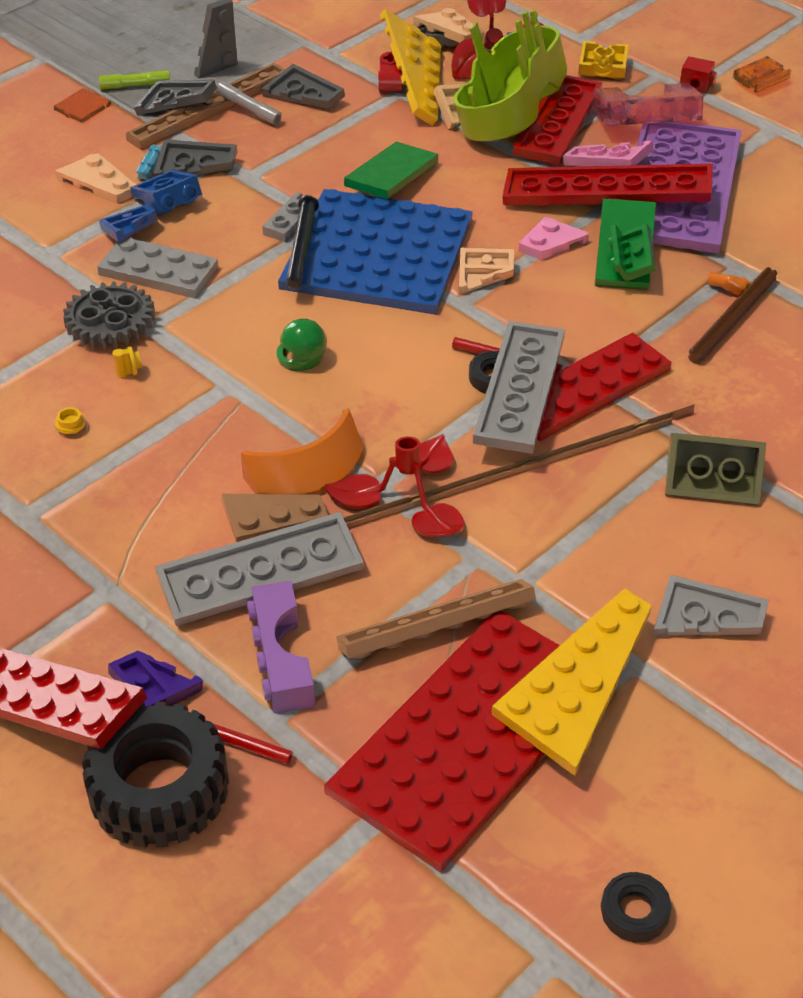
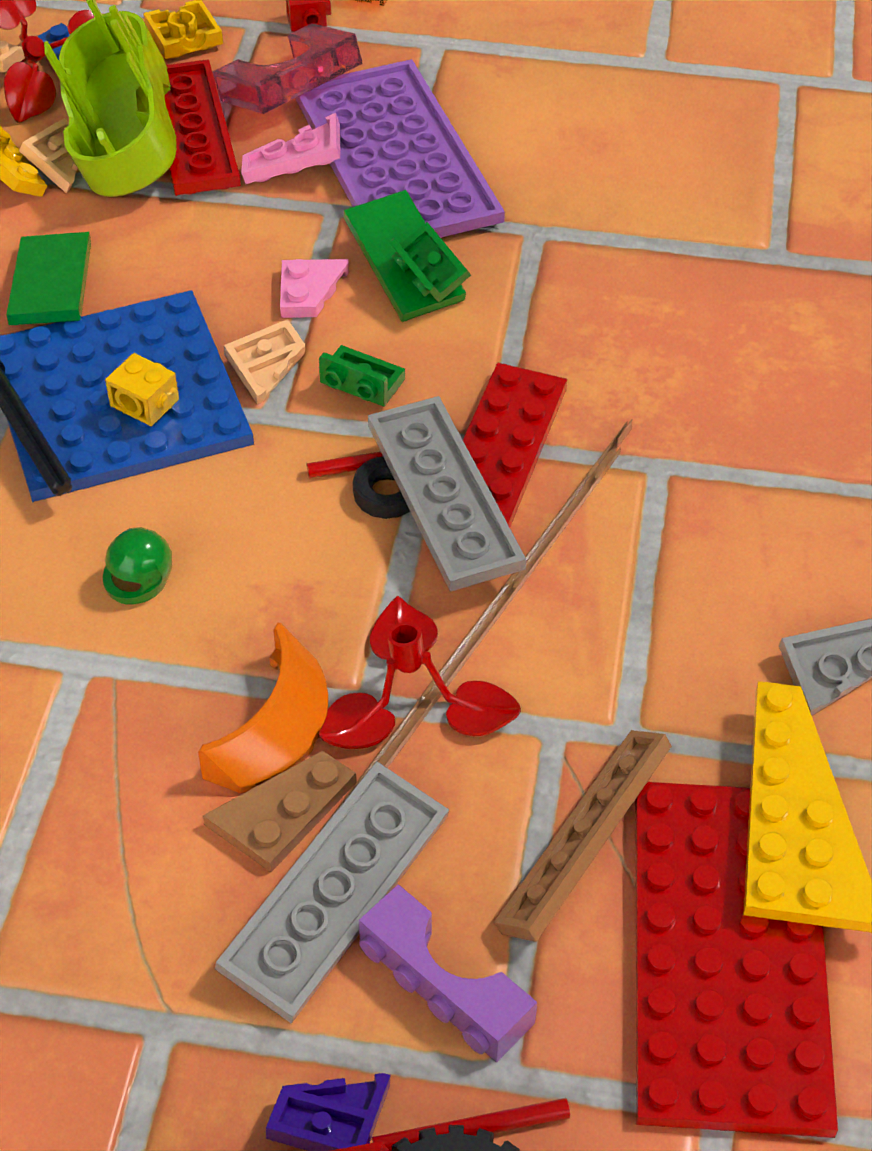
camera: 35 degrees left, 5 degrees up
red plate [502,163,713,206] -> none
olive slope [665,433,767,505] -> none
reddish brown axle [688,267,777,363] -> none
orange arm [707,272,750,296] -> none
none -> yellow head [105,353,179,427]
none -> green bracket [319,345,405,407]

